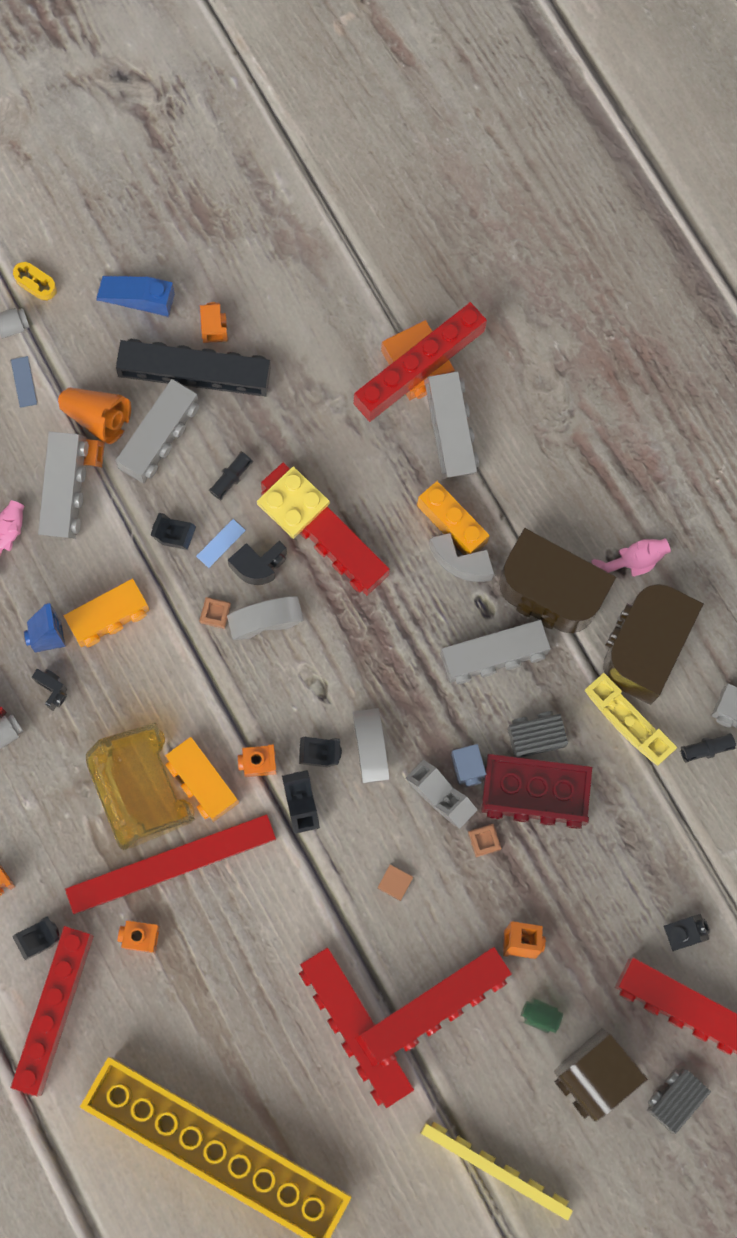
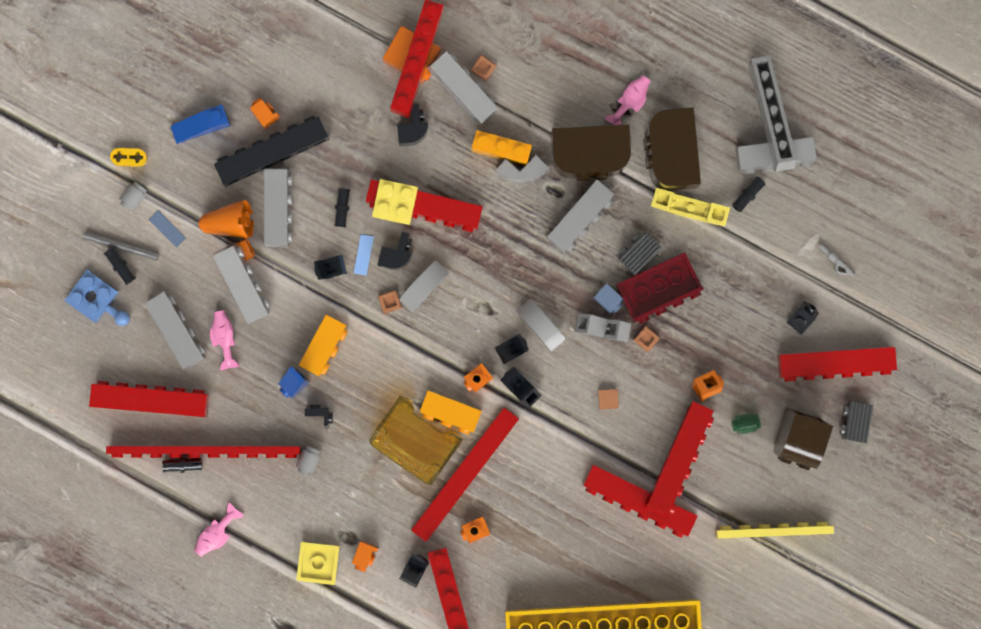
camera: 30 degrees left, 10 degrees up
none -> black brick [397,104,428,147]
none -> nougat tile [470,55,497,82]

